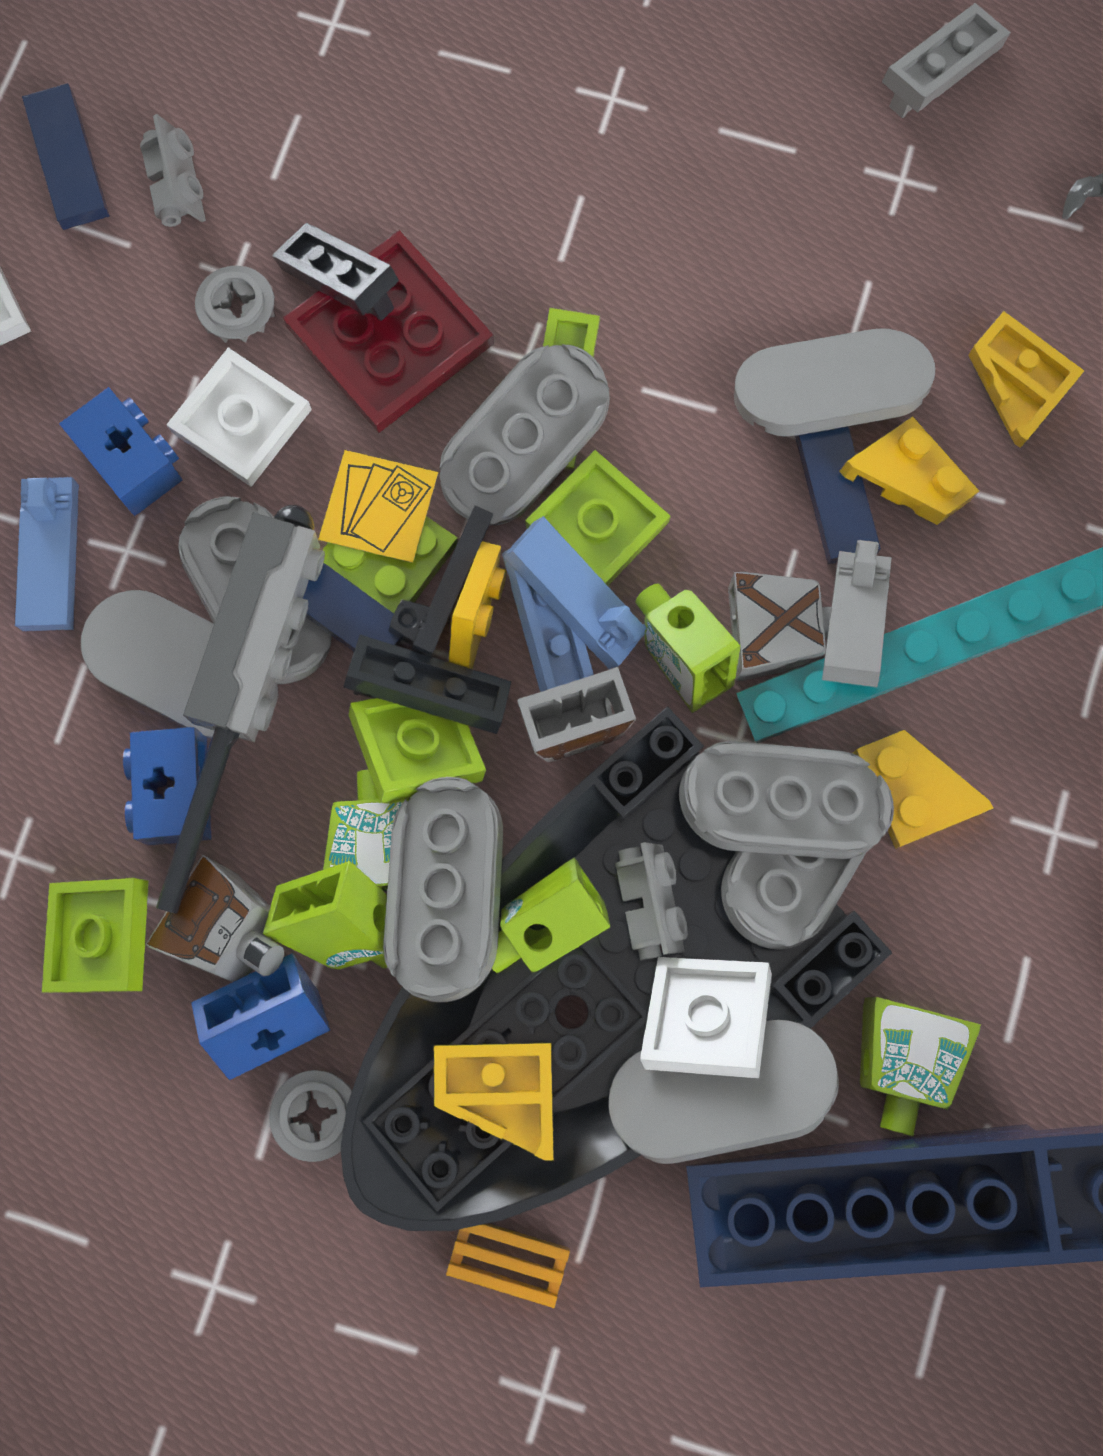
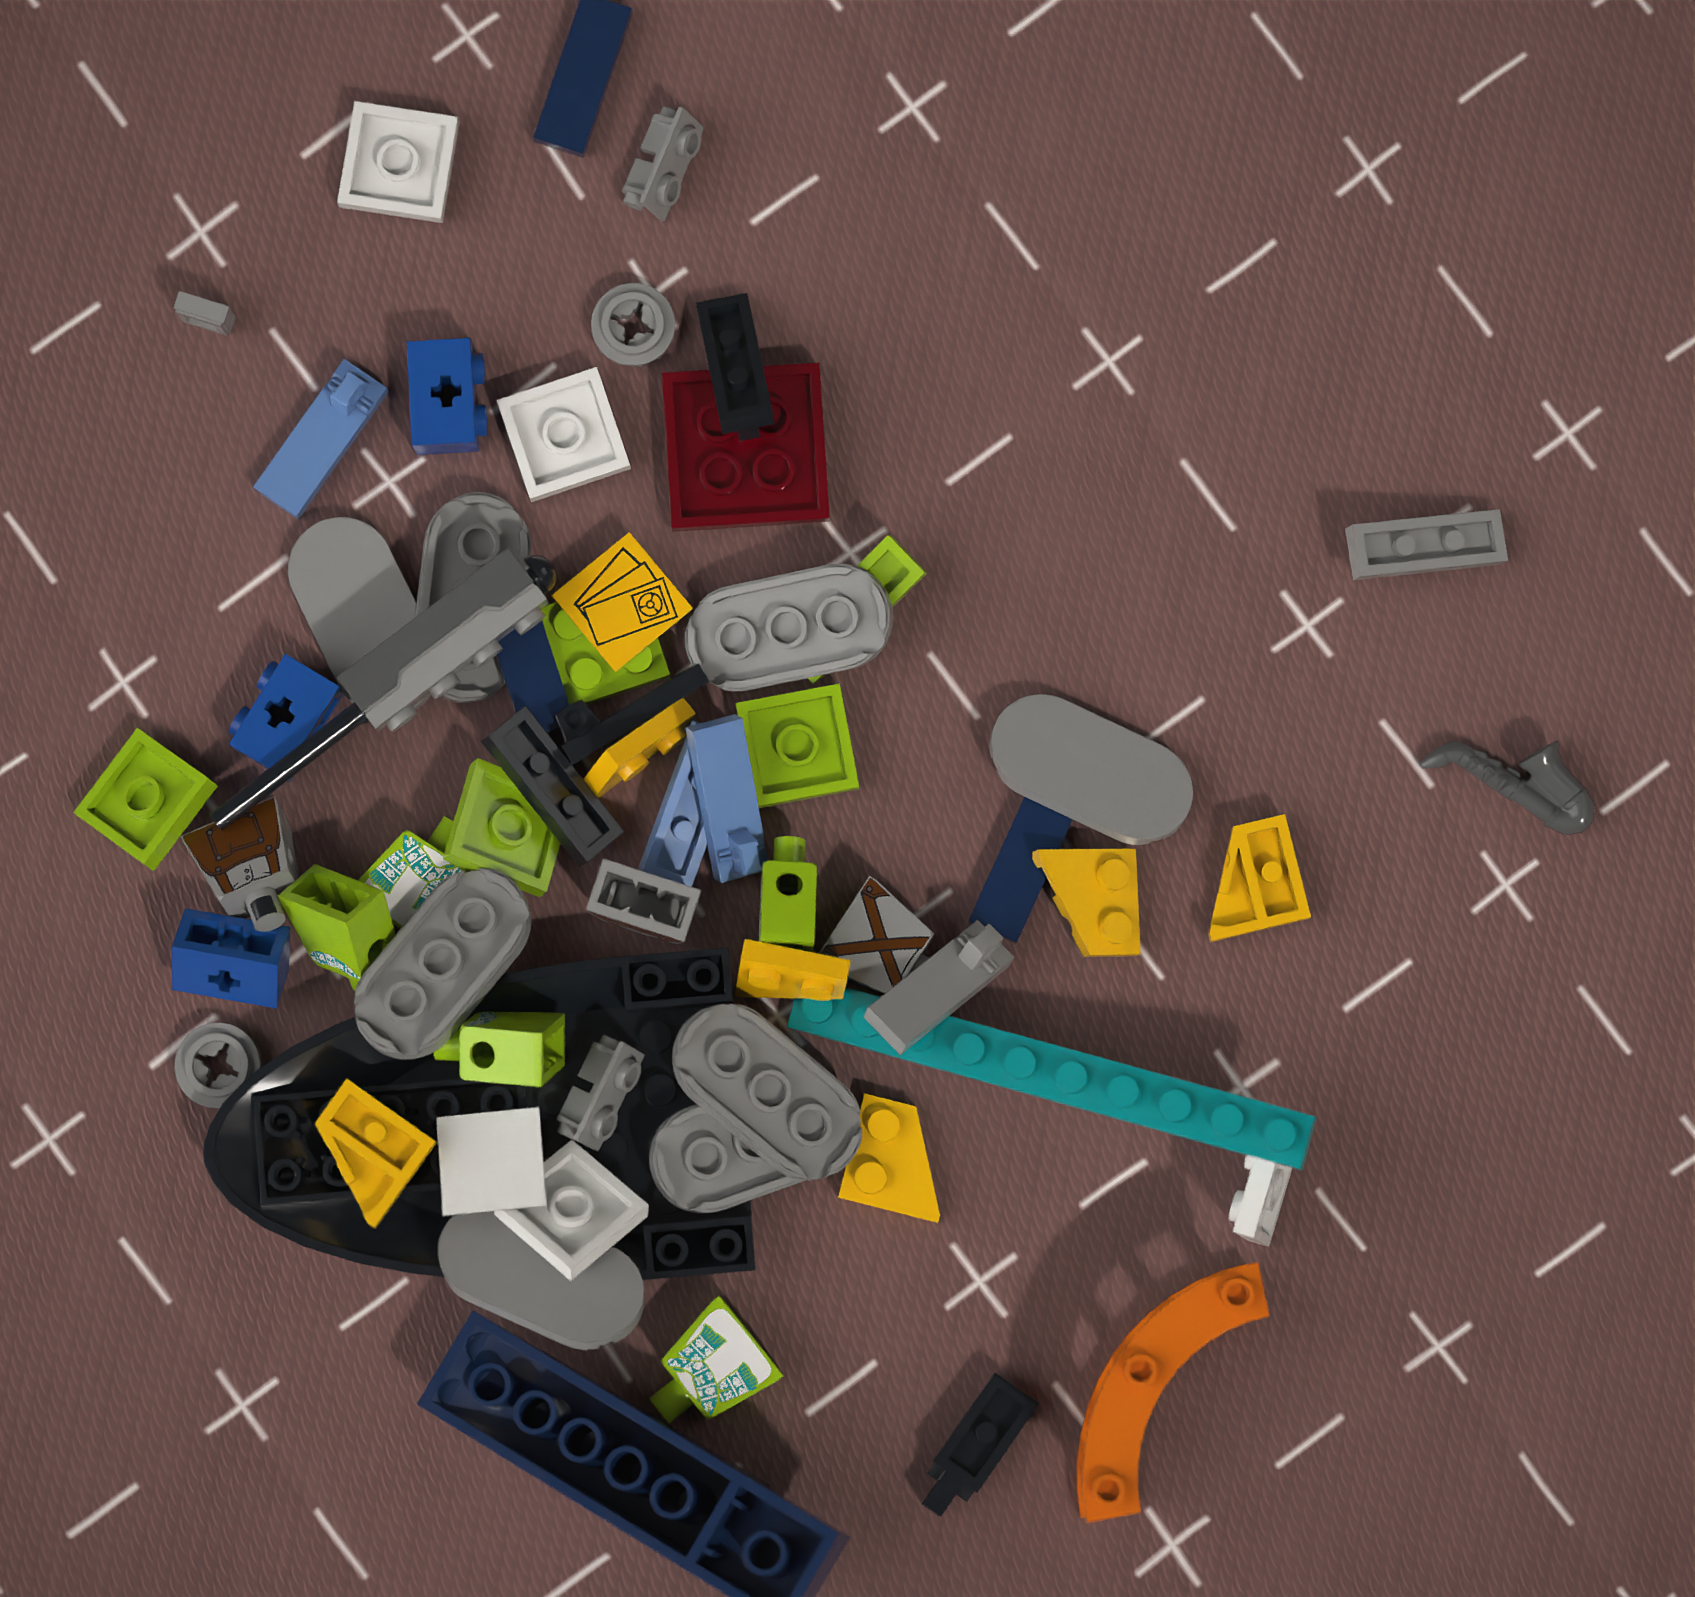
camera: 35 degrees right, 5 degrees up
light orange tile [446,1223,570,1308] -> none
none -> white sticker [436,1107,546,1216]
none -> yellow wing [735,939,851,1001]

